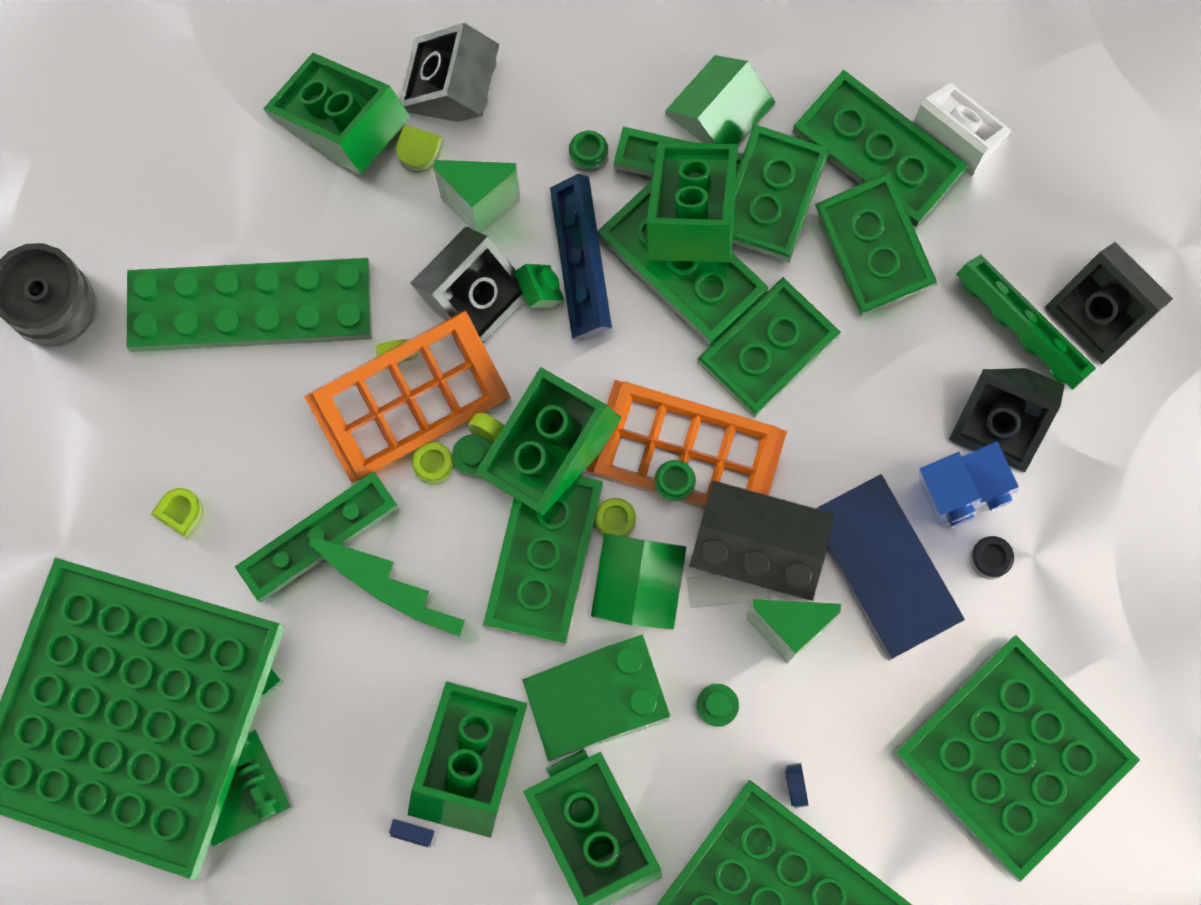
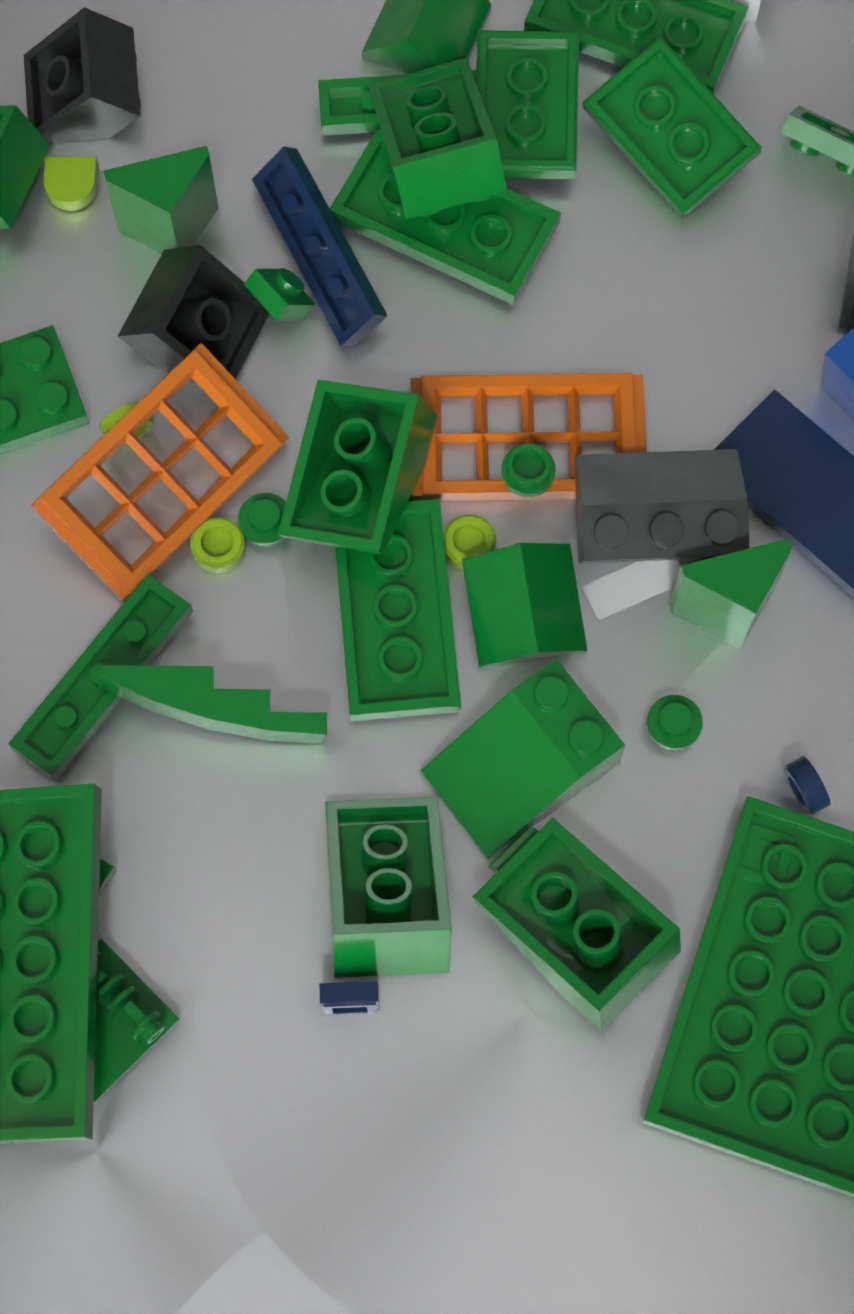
camera: 20 degrees left, 5 degrees down
lime tile [467,412,504,446] -> none
green plate [569,130,608,170] -> none
green tile [697,277,841,418] -> none

